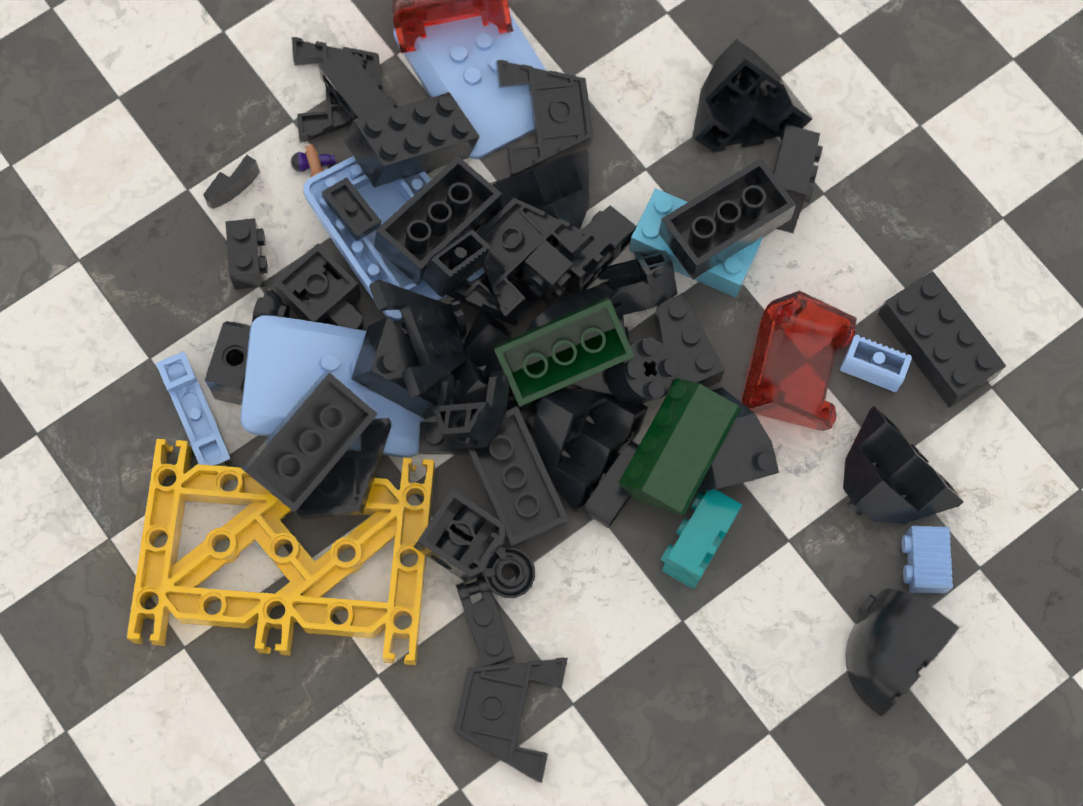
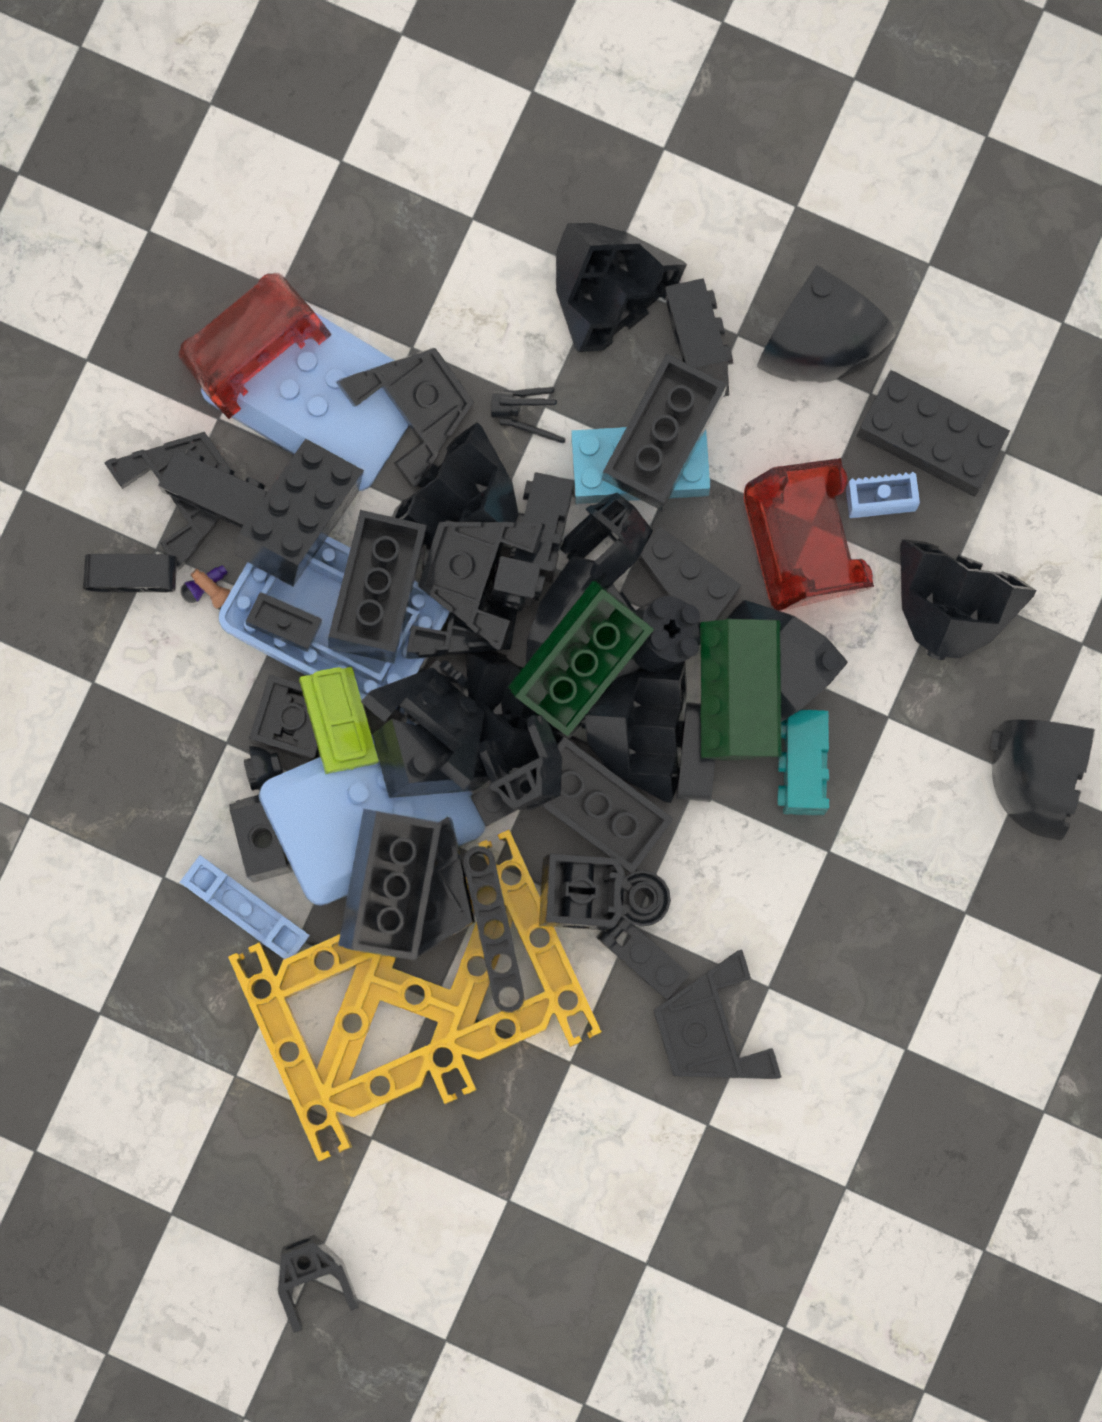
camera: 25 degrees left, 10 degrees up
black slope [203,155,260,209] -> none
black brick [225,218,268,290] -> none
black brick [421,229,490,297] -> none
light blue brick [901,526,953,594] -> none
none -> black beam [83,554,178,593]
none -> black piece [277,1235,359,1333]
none -> lime piece [299,667,379,774]
none -> black beam [464,846,524,1013]
none -> black plant [491,387,566,443]
none -> black brick [757,265,896,383]

